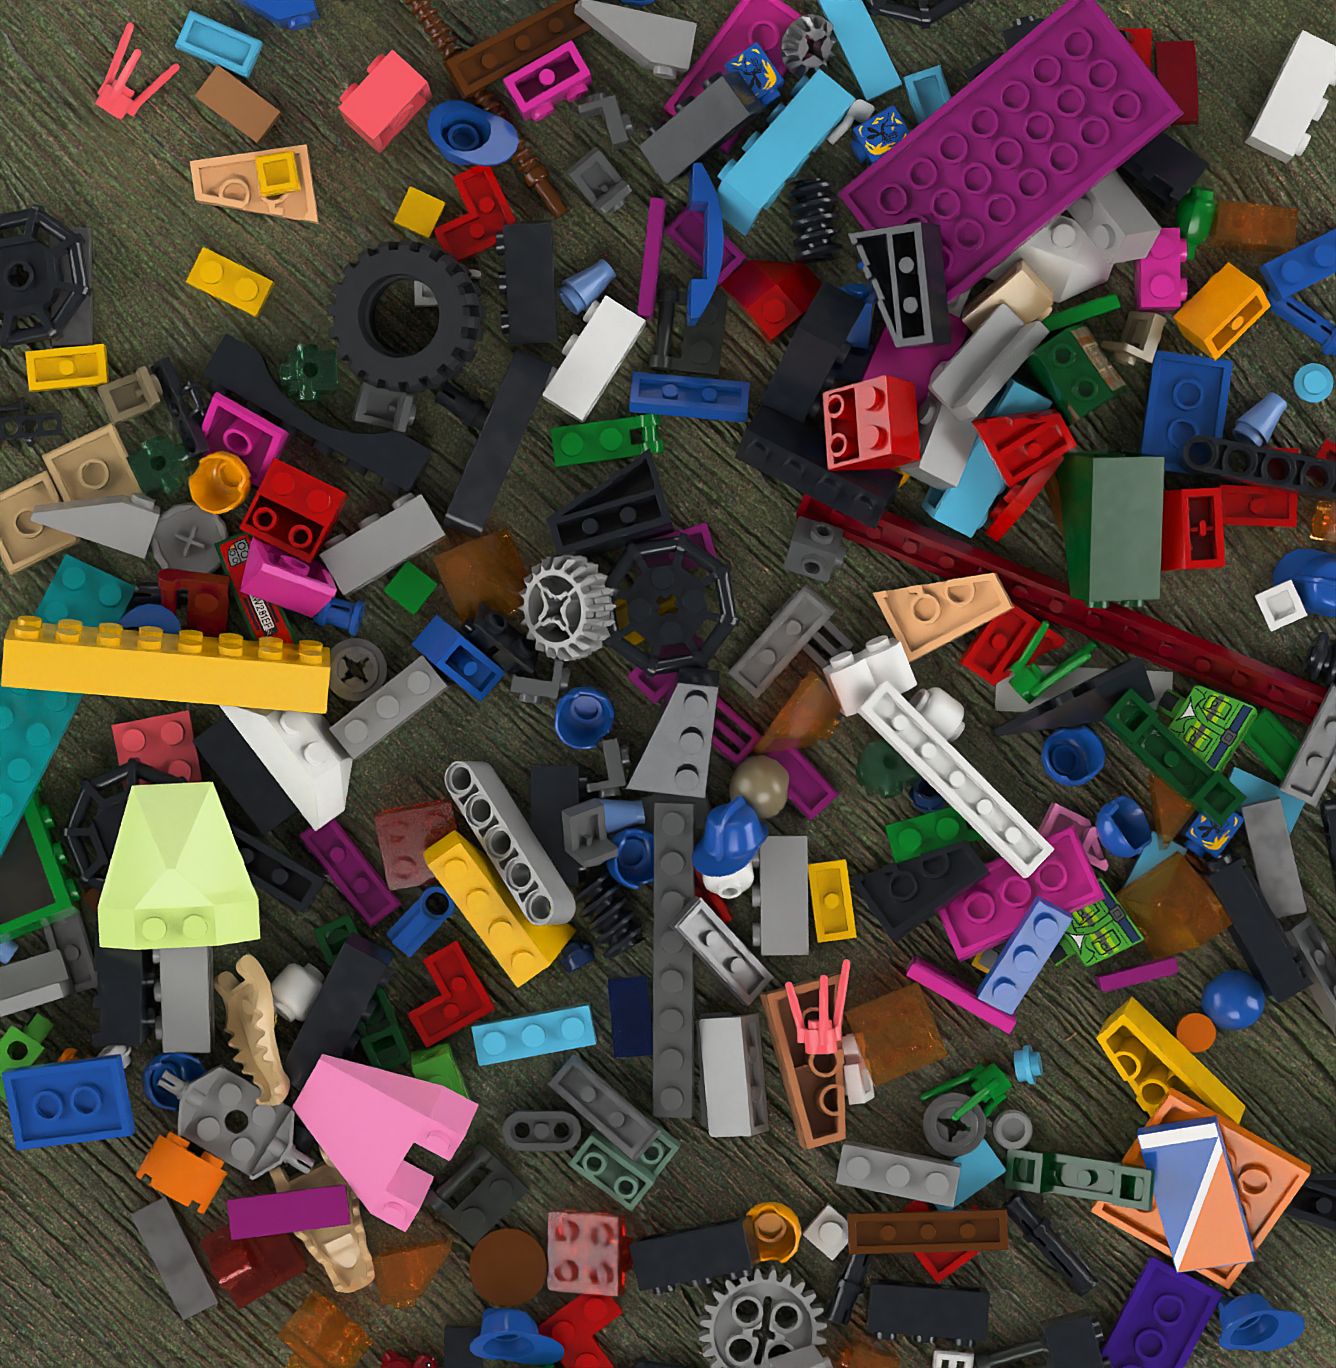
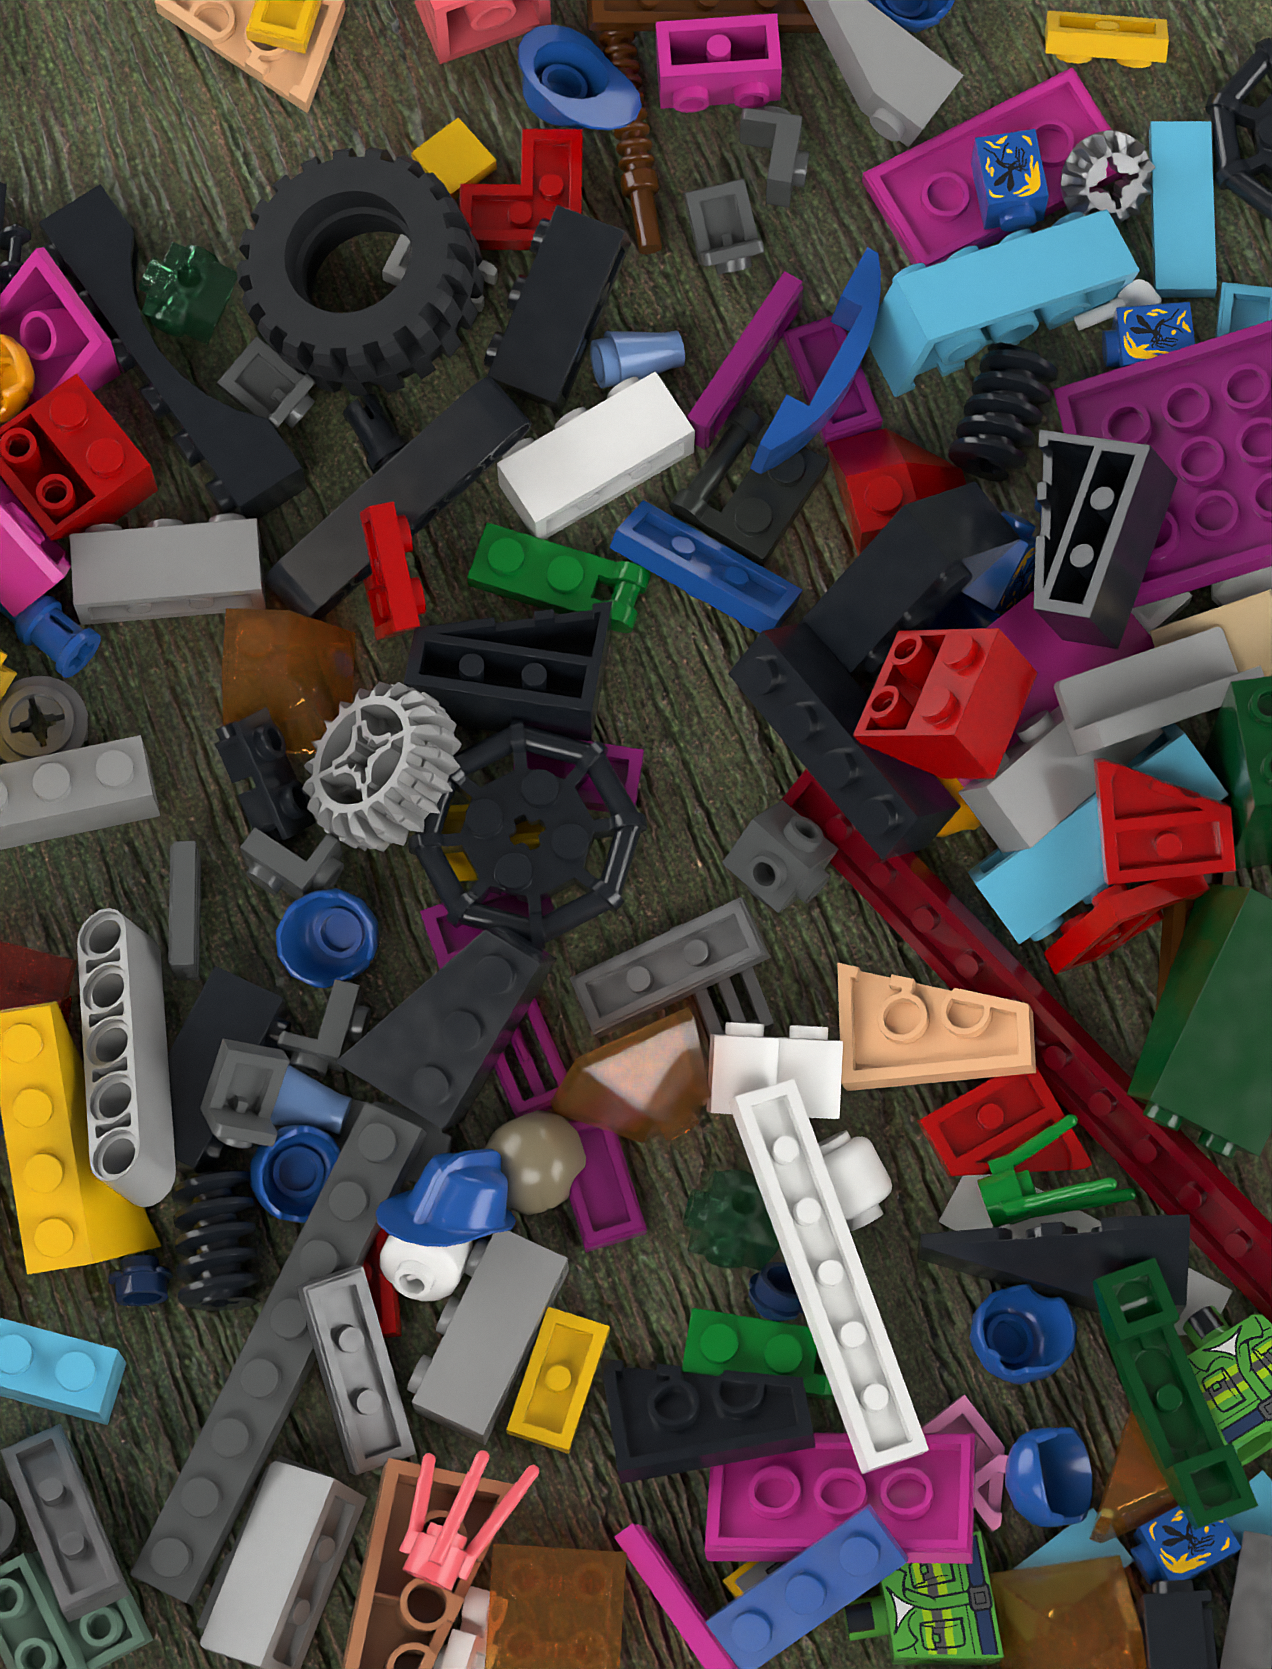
camera: 25 degrees right, 15 degrees down
yellow plate [186,247,275,318] -> none
green tile [383,560,439,615] -> none
blue slope [411,615,506,702] -> none
clear blue tile [608,975,653,1058] -> none
black brick [639,71,765,185] -> none
none -> dark grey tile [168,841,201,981]
none -> red plate [360,501,426,641]

